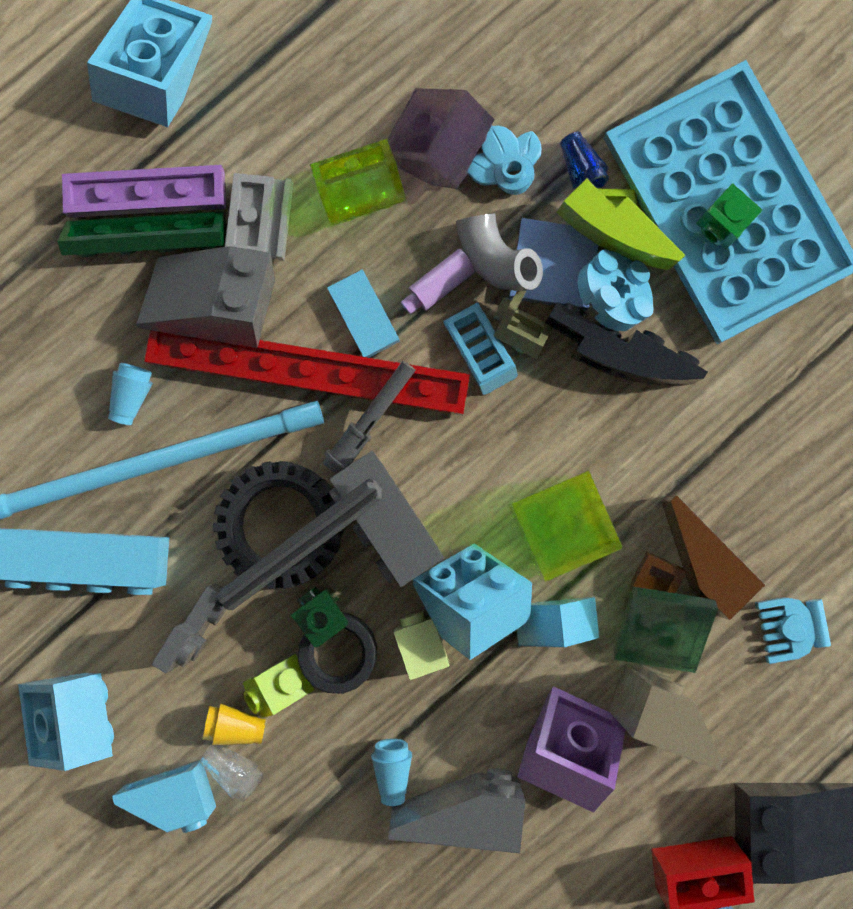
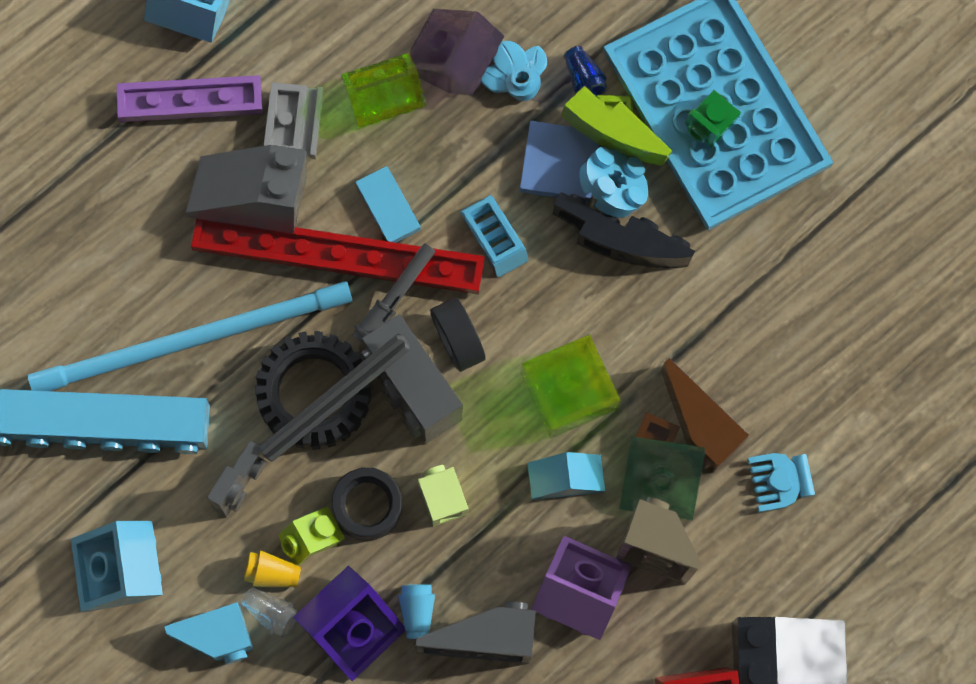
camera: 10 degrees left, 10 degrees down
dark green plate [57,212,227,257] -> none
medium azure cone [108,363,153,425] -> none
dark green bracket [291,586,348,648] -> none
lavender cylinder [401,249,475,314] -> none
medium azure slope [413,543,532,660] -> none
light grey cylinder [456,213,543,291] -> none
olive bracket [494,291,553,359] -> none
none -> dark purple slope [293,565,405,681]
none -> black tyre [430,297,486,372]

